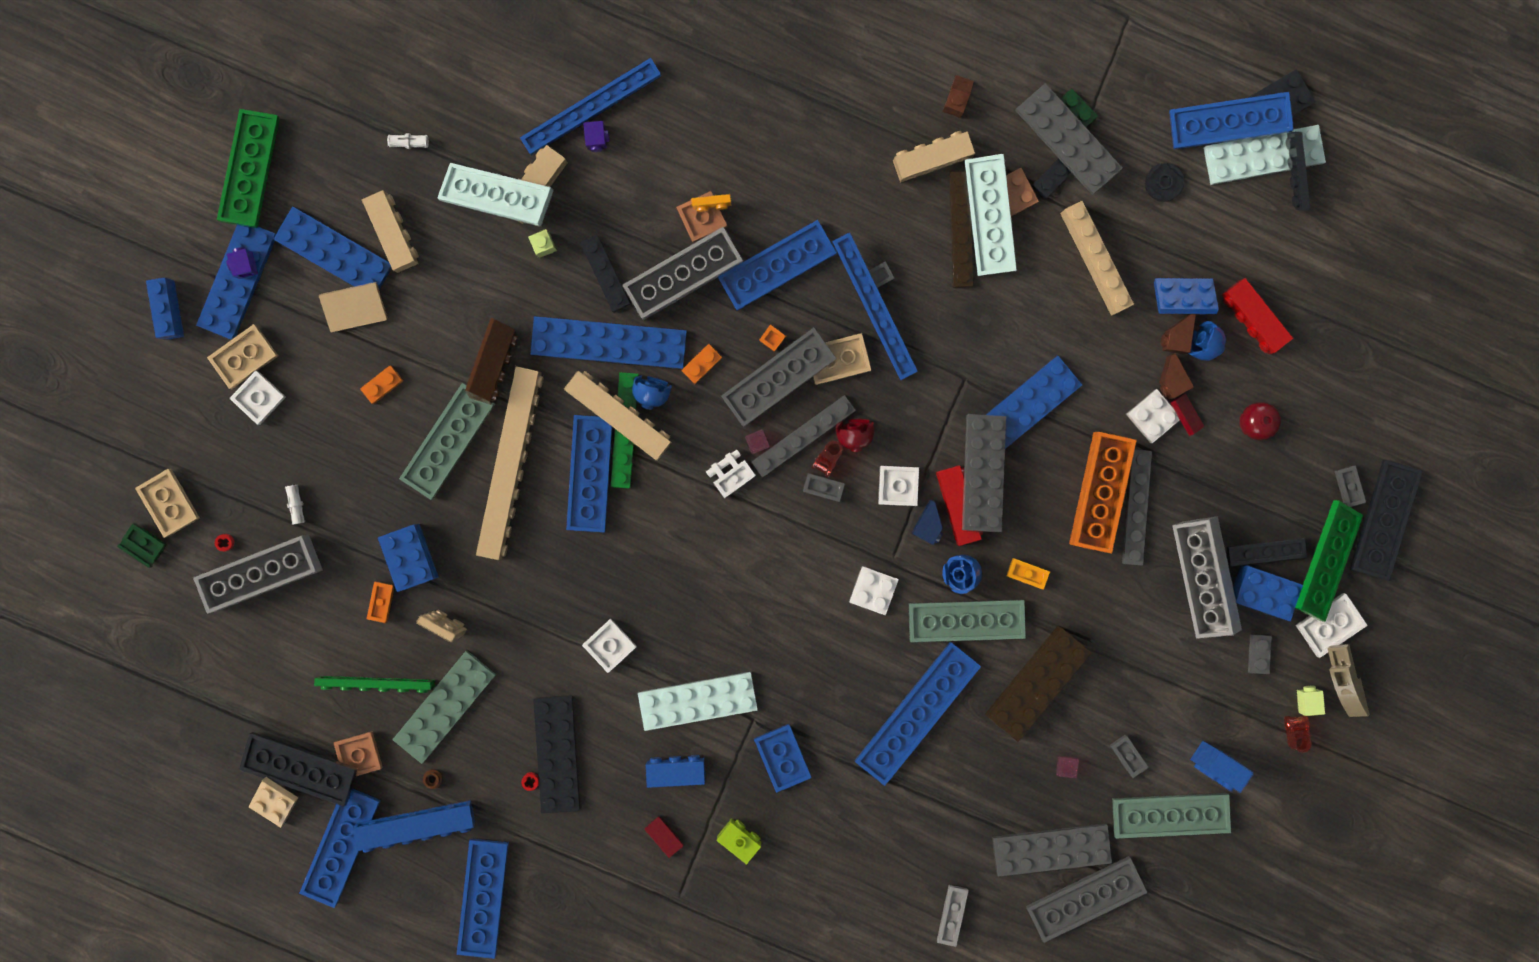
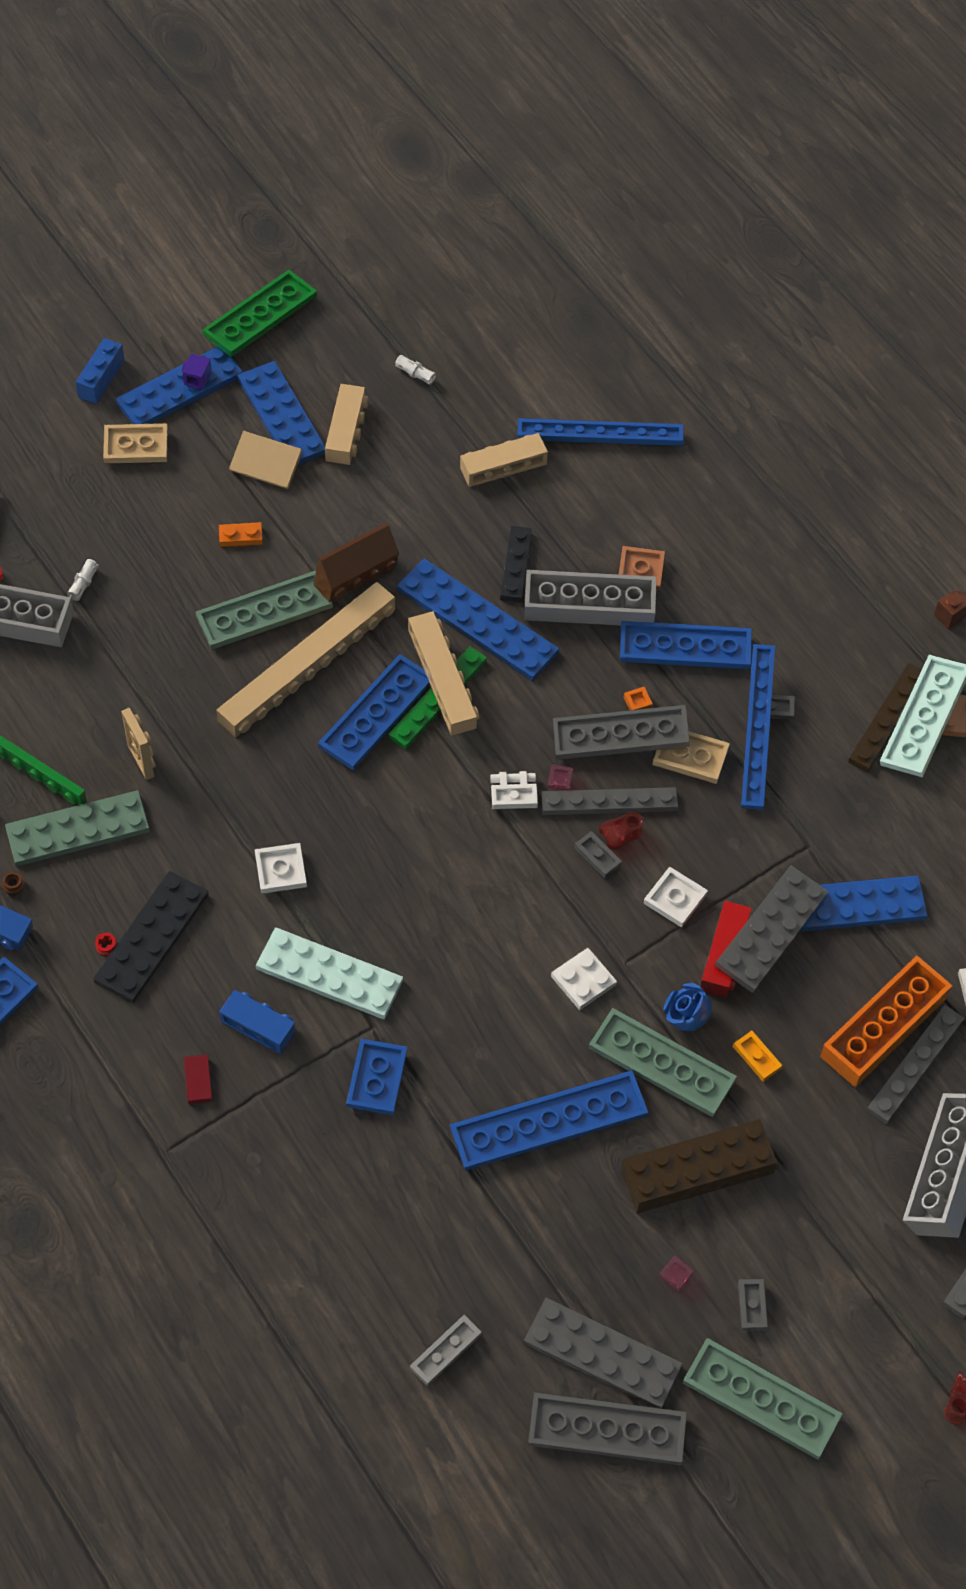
camera: 30 degrees right, 30 degrees down
white plate [229,371,286,425] -> none
orange plate [367,581,395,623] -> none
blue brick [378,524,439,592] -> none
light aqua plate [438,163,553,226] -> none
yellowish green brick [528,230,557,258] -> none
dark purple brick [584,121,610,152] -> none
blue cylinder [632,376,672,410] -> none
orange plate [681,344,722,384] -> none
light orange plate [691,194,731,212] -> none
lime brick [717,818,761,865] -> none
dark red cylinder [836,419,874,452] -> none
tan brick [893,131,975,183] -> none
dark blue slope [911,500,943,545] -> none
blue brick [1190,741,1253,793] -> none

